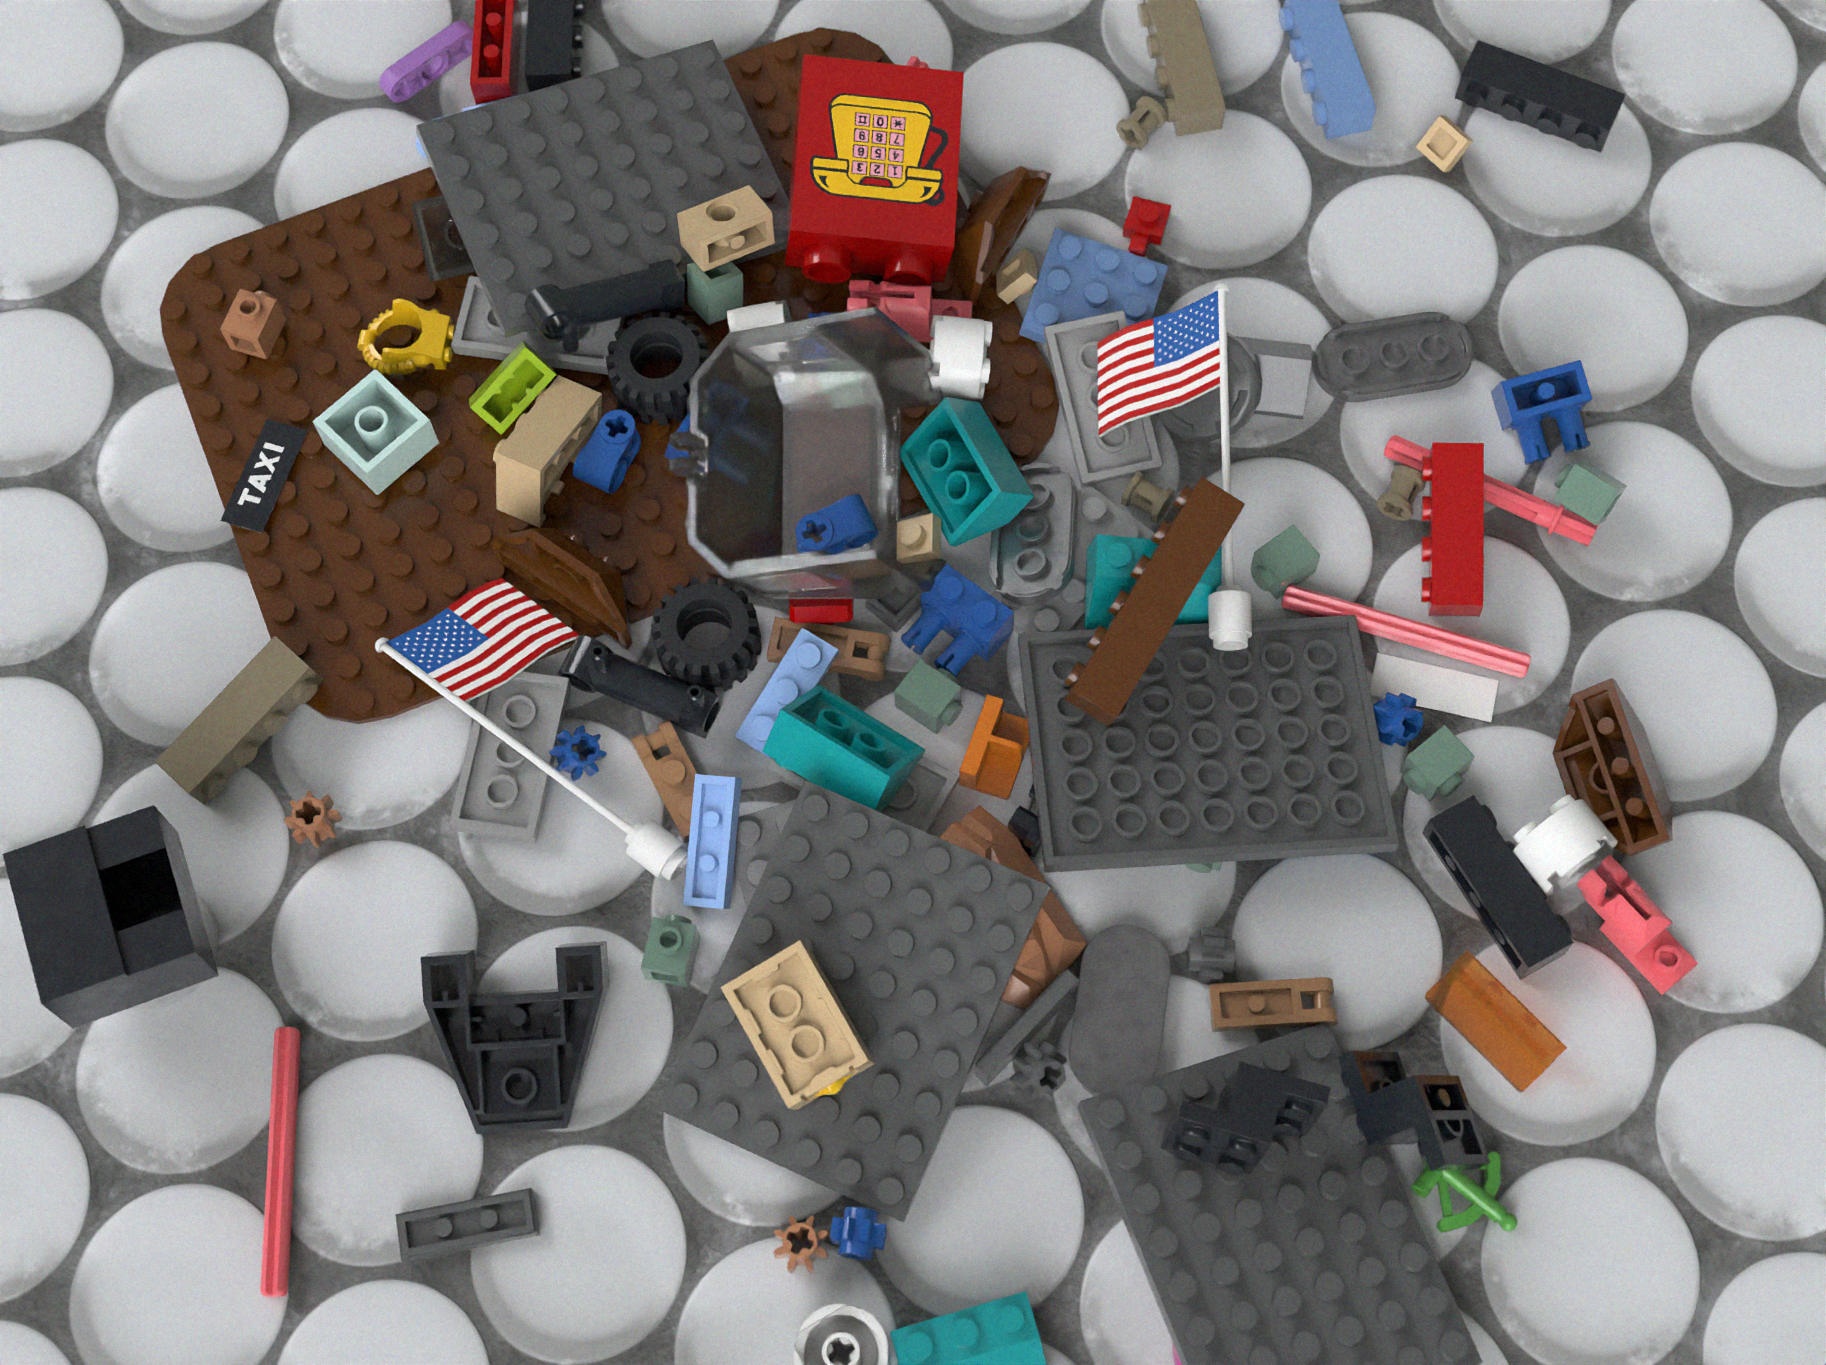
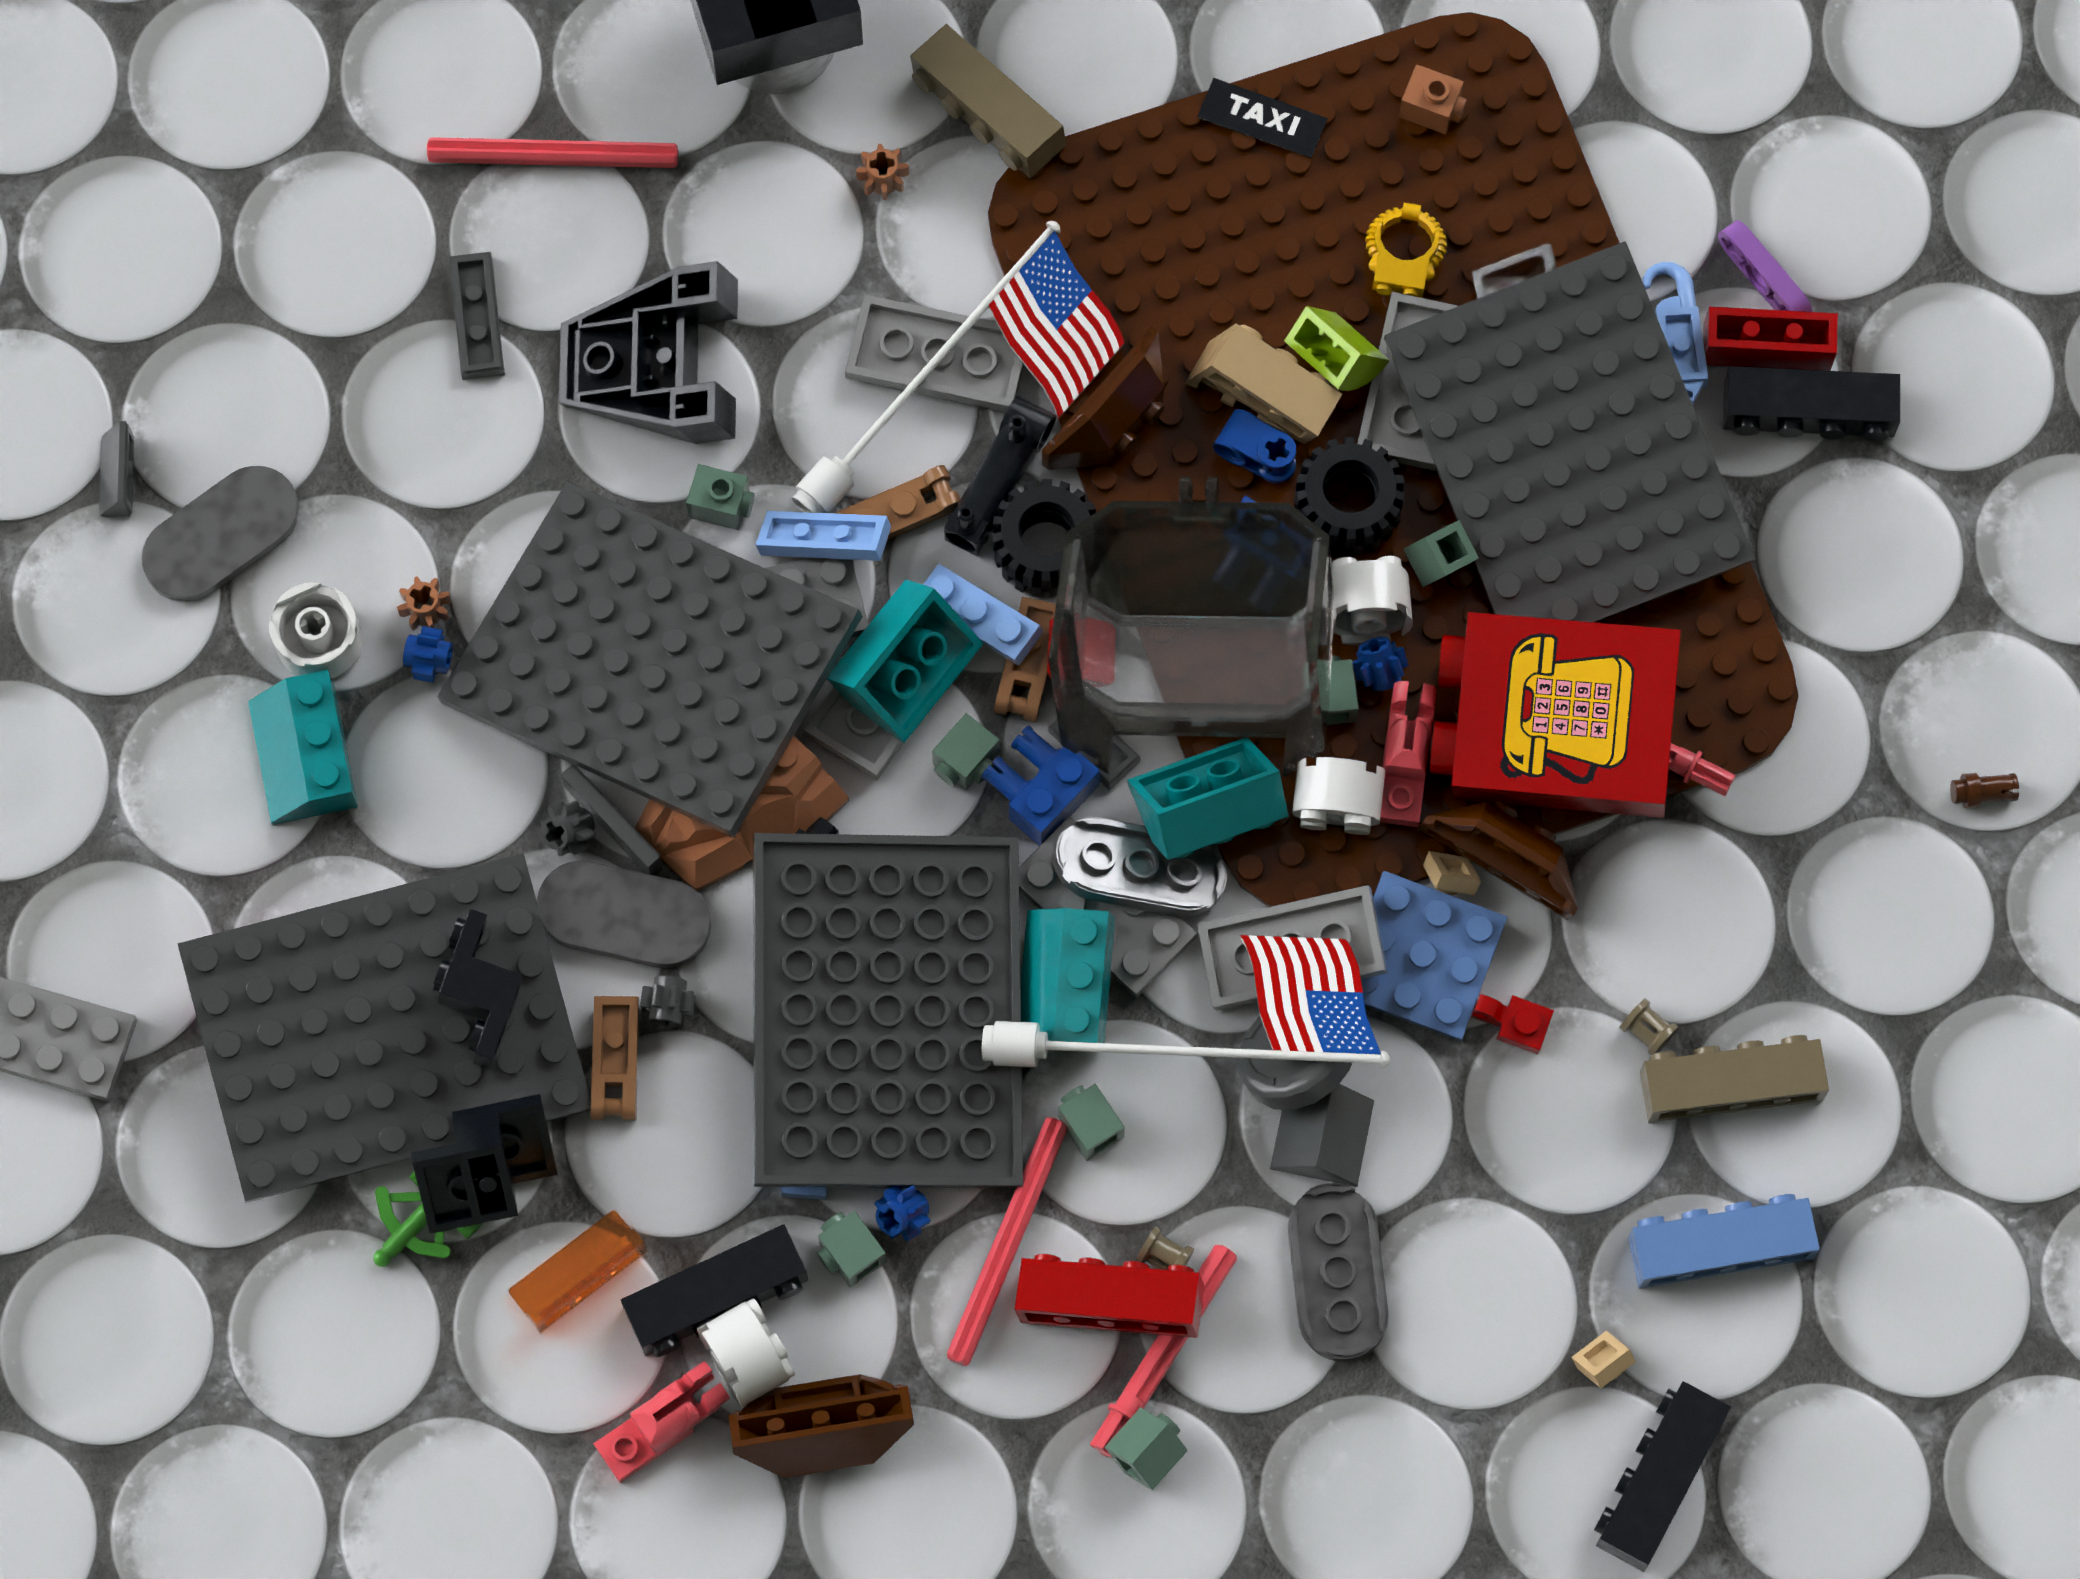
camera: 90 degrees right, 5 degrees up
light aqua brick [313,369,439,496] -> none
black piece [524,259,685,352] -> none
blue gear [549,725,607,781] -> none
tan brick [677,185,775,272] -> none
tan piece [721,940,875,1110] -> none
blue piece [795,494,879,563] -> none
tan plate [896,513,941,566] -> none
orange panel [959,694,1029,800] -> none
reddish brown brick [1064,476,1245,726] -> none
dark tan bush [1121,471,1175,523] -> none
white sticker [1370,653,1499,722] -> none
blue brick [1491,360,1593,465] -> none

